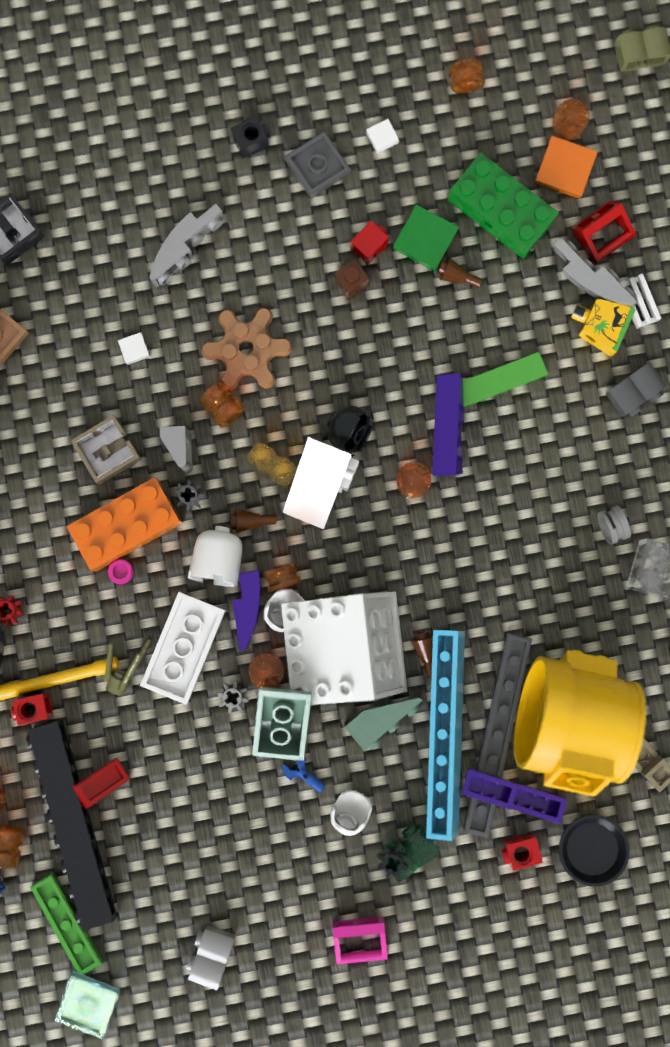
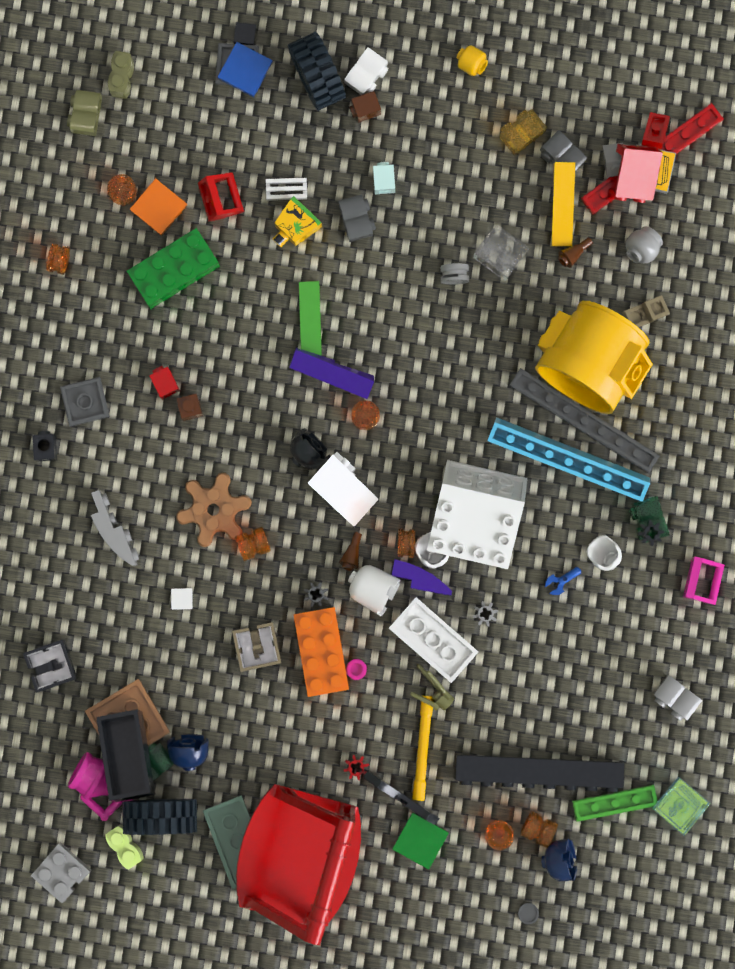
camera: 70 degrees left, 0 degrees up
red brick [11,692,54,726] -> none
red tile [72,758,130,808] -> none
light grey tile [160,426,193,473] -> none
clear yellow brick [247,442,297,489] -> none
clear orange wheel [249,653,285,688] -> none
sand green slope [252,687,312,761] -> none
sand green slope [344,696,422,751] -> none
white tile [366,119,399,153] -> none
green tile [393,205,459,272] -> none
reddish brown cone [410,630,433,678] -> none
reddish brown cone [437,257,483,288] -> none
dark purple slope [461,768,567,824] -> none
red brick [501,833,543,871] -> none
light grey slope [553,238,637,308] -> none
black piece [559,814,630,887] -> none

